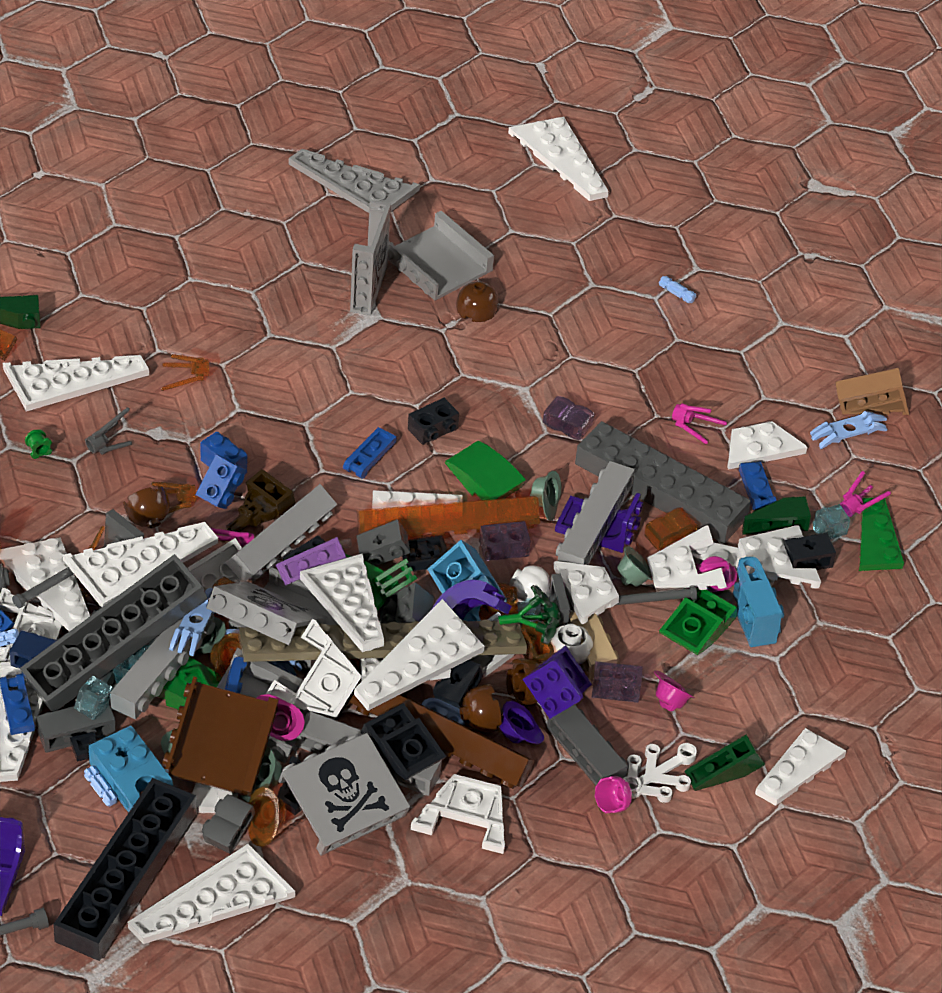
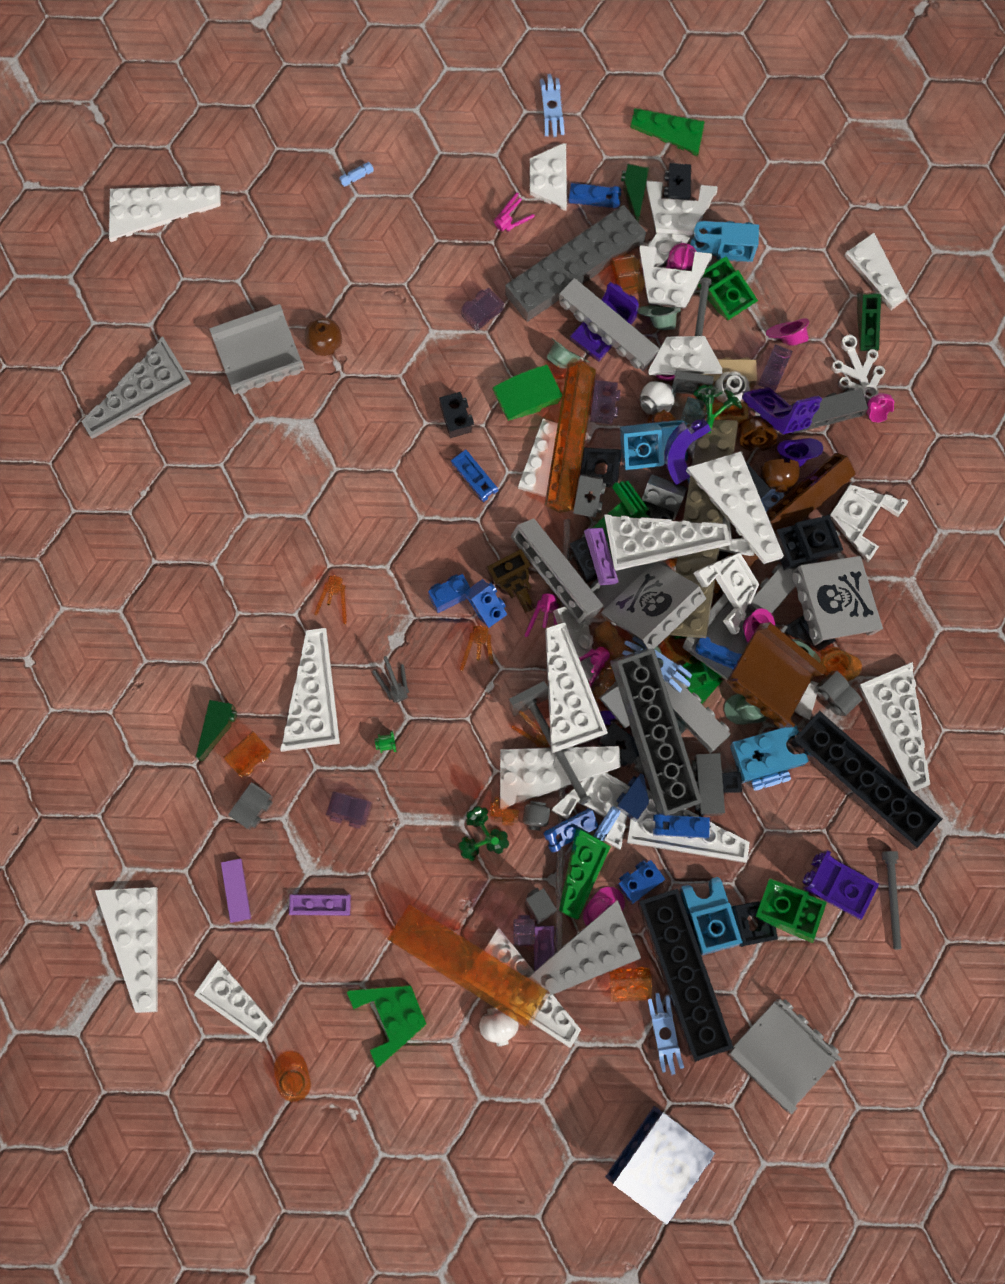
camera: 70 degrees left, 30 degrees up
clear light blue brick [74,676,113,720] -> none
reddish brown cylinder [123,487,170,528] -> none
light grey panel [350,200,391,316] -> none
clear light blue brick [813,504,850,539] -> none
medium nougat wedge [835,368,909,415] -> none
dark pink plant [839,471,891,517] -> none

